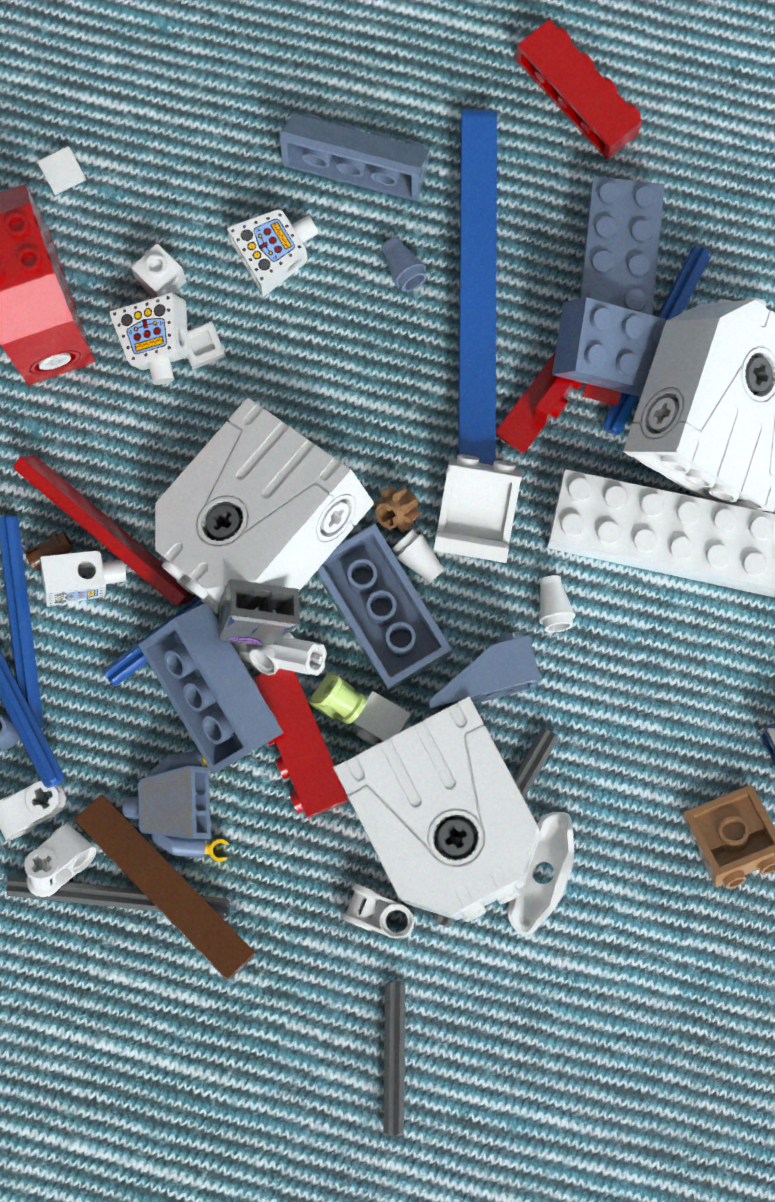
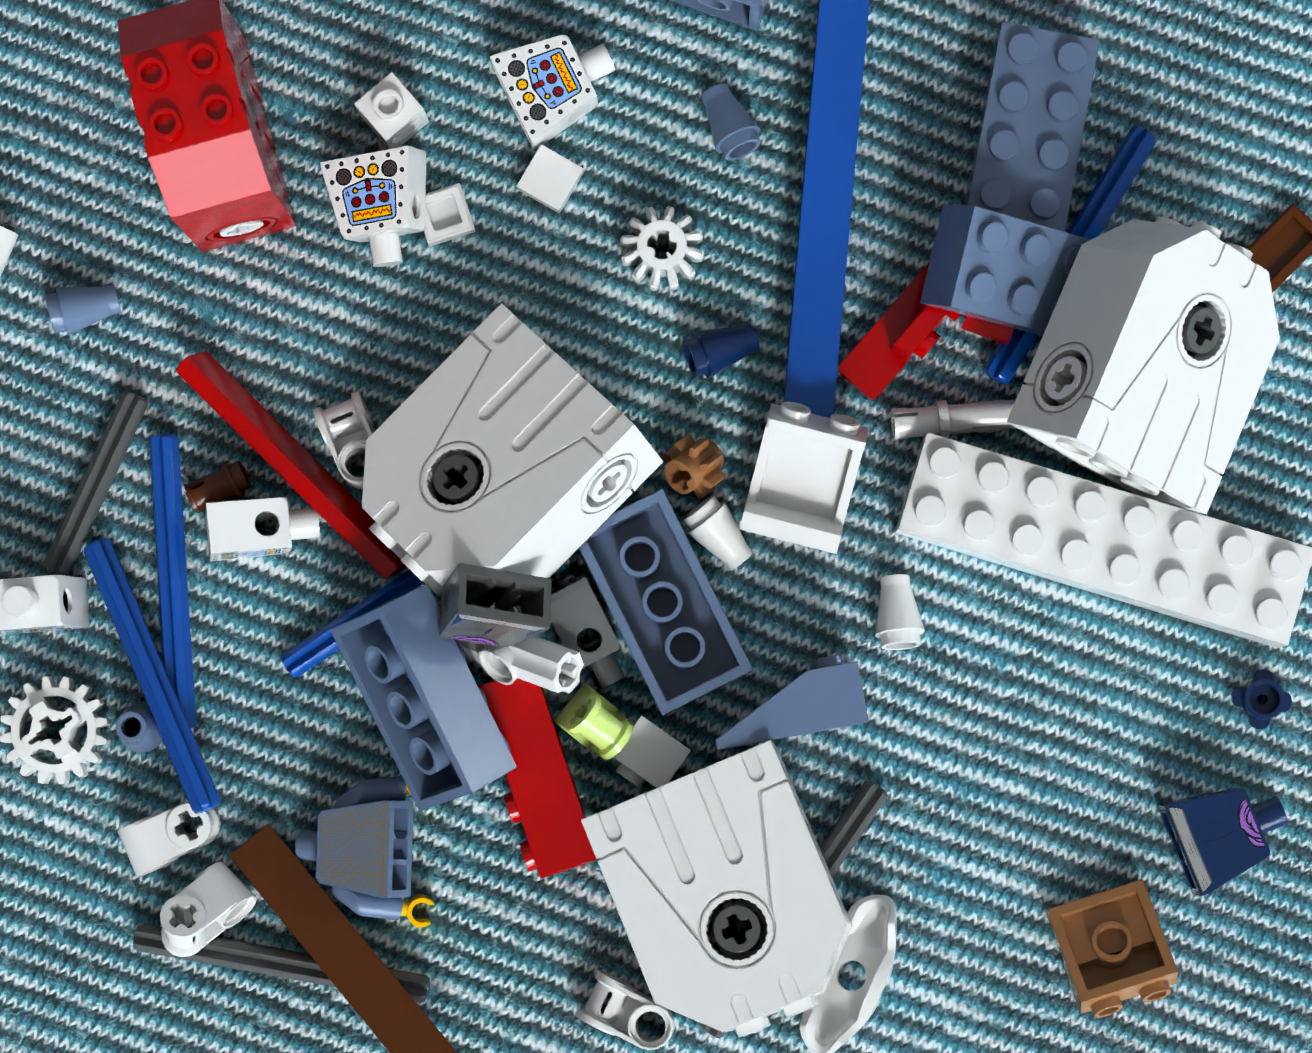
camera: 10 degrees right, 5 degrees up
none -> white piece [312,391,376,491]
none -> white tile [516,144,584,214]
none -> dark grey torso [550,569,625,689]
none -> white gear [620,206,704,291]
none -> dark blue cone [682,323,760,379]
none -> white pin [891,399,1017,440]

